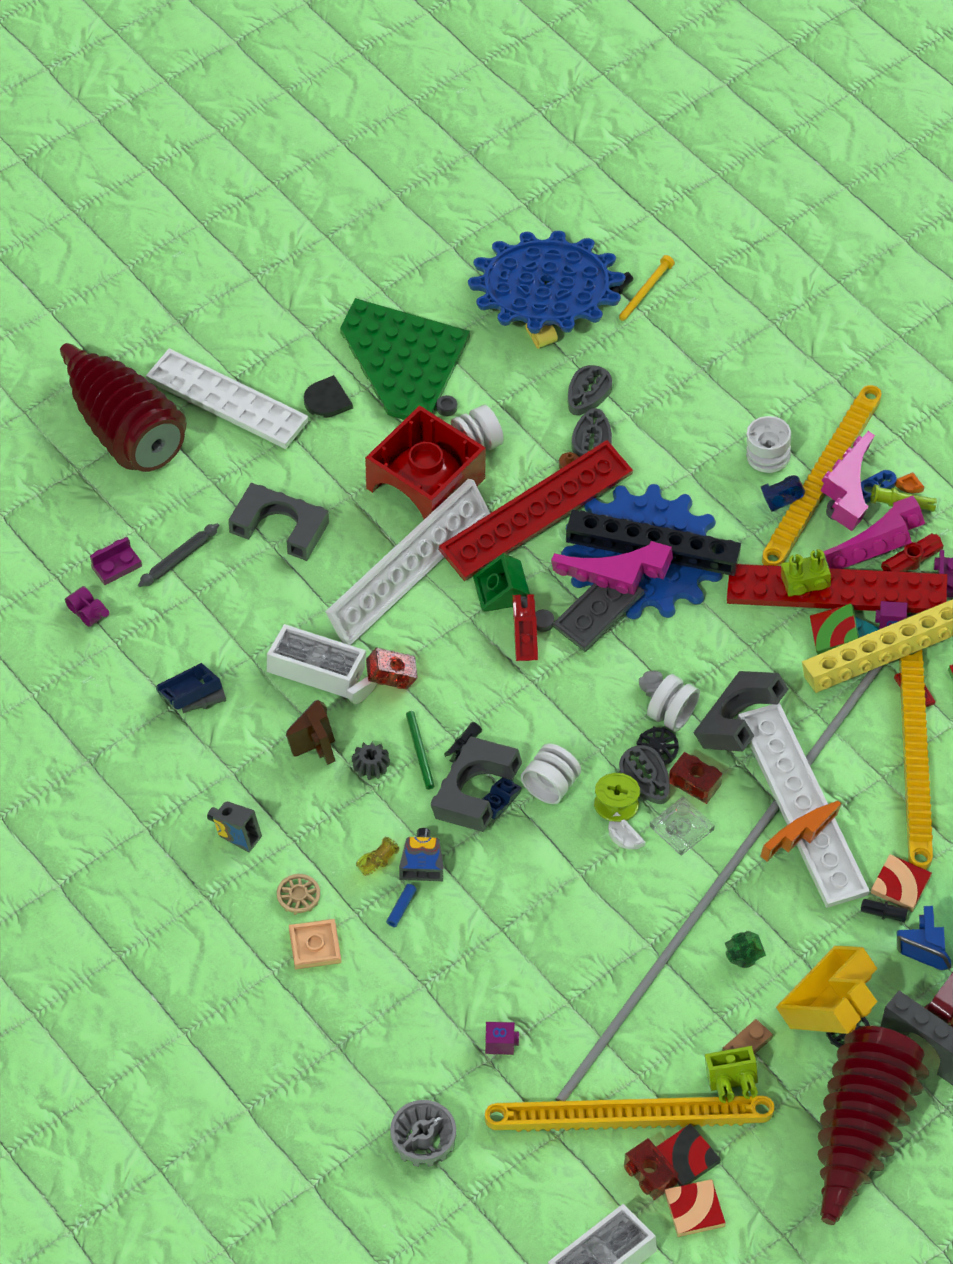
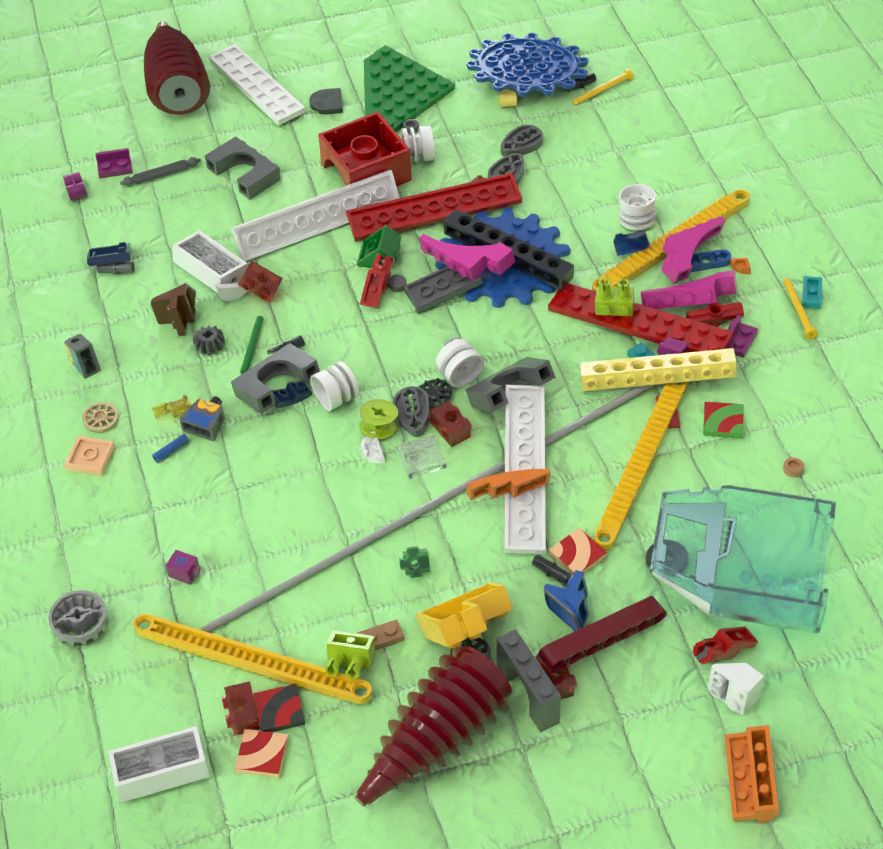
camera: 25 degrees right, 5 degrees down
tile [810,604,859,655] -> none
lime pin [870,484,937,512] -> none

